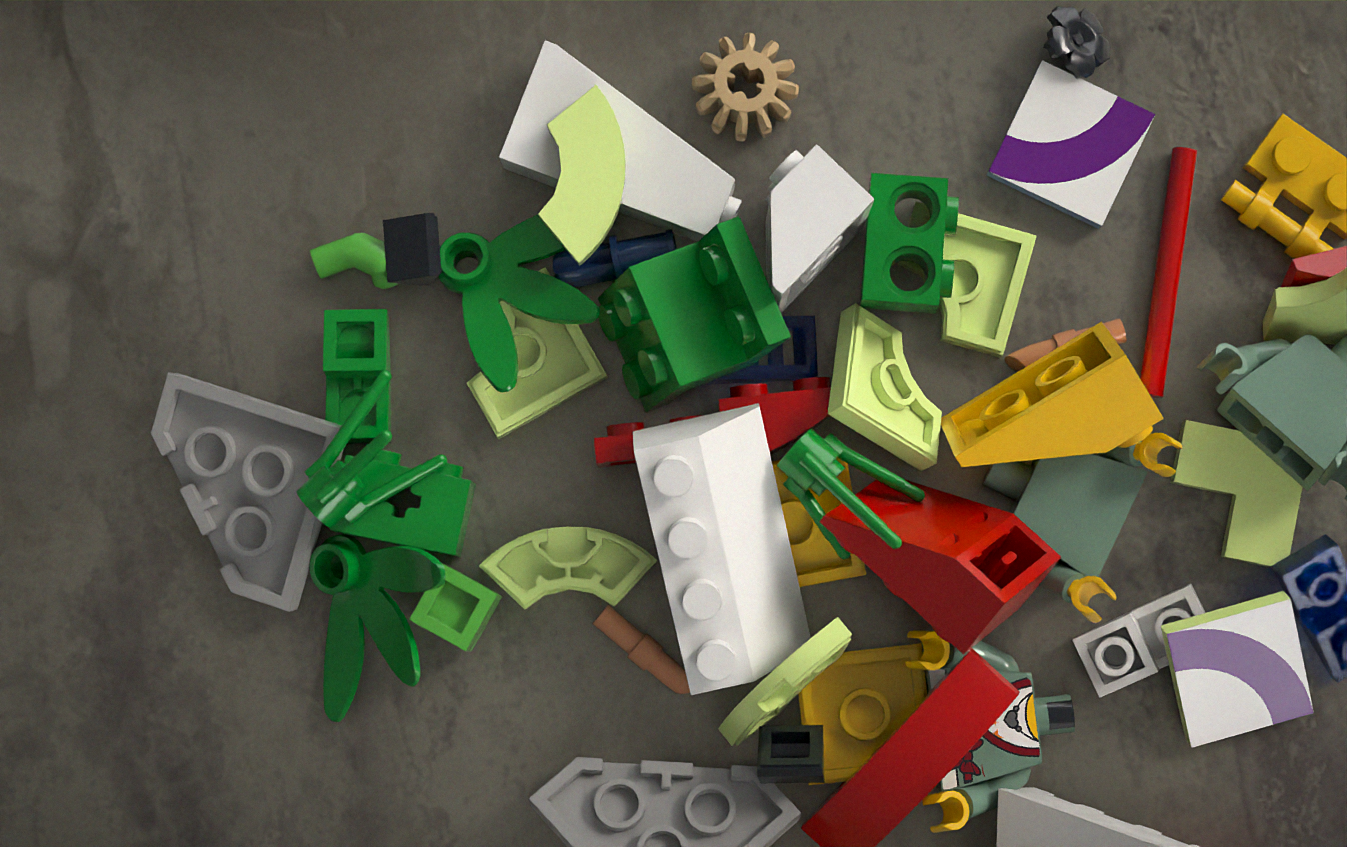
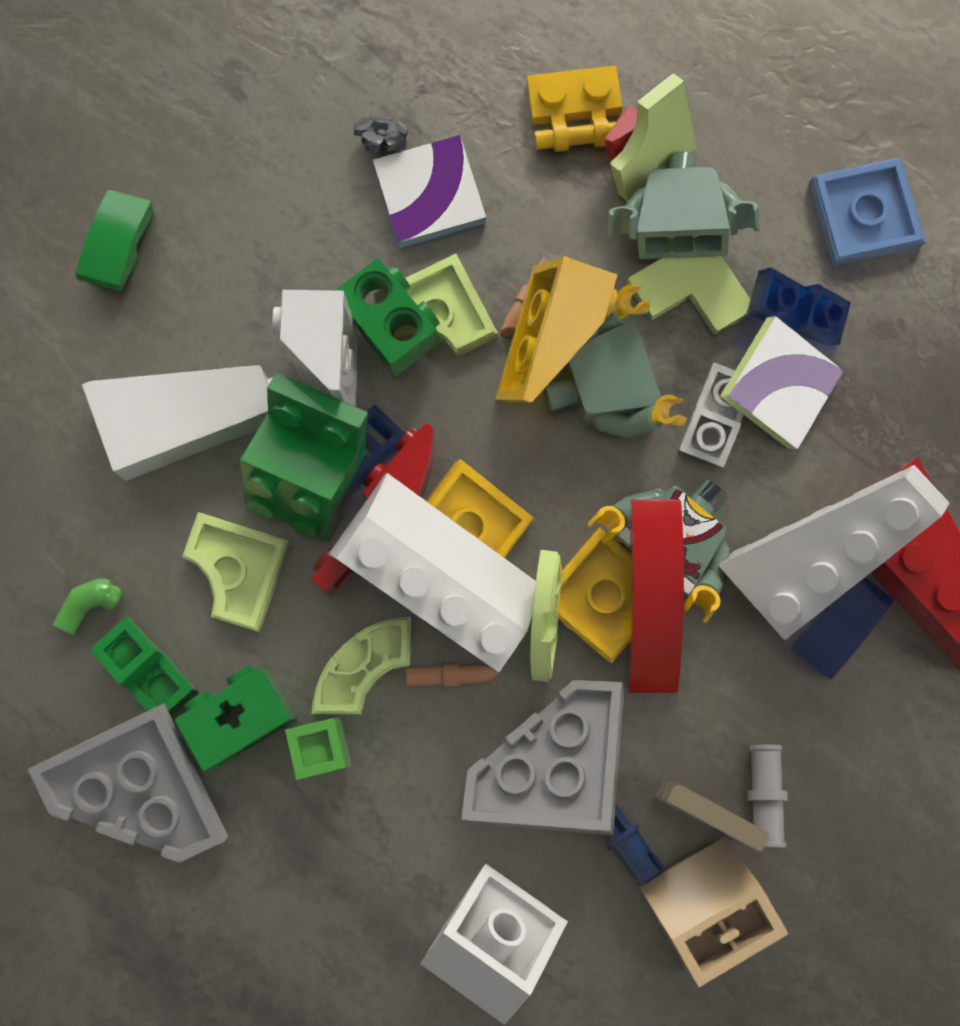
camera: 45 degrees left, 5 degrees down
green plant [296,370,447,528] -> none
green plant [309,534,446,722] -> none
black slope [383,213,442,286] -> none
green plant [438,214,600,393] -> none
yellowish green tile [538,85,626,266] -> none
dark blue axle [552,229,677,287] -> none
tan gear [692,33,799,142] -> none
black slope [757,725,825,784] -> none
green plant [777,428,925,559] -> none
red slope [820,479,1061,655] -> none
yellowish green tile [828,303,942,471] -> none
red bar [1140,147,1197,398] -> none

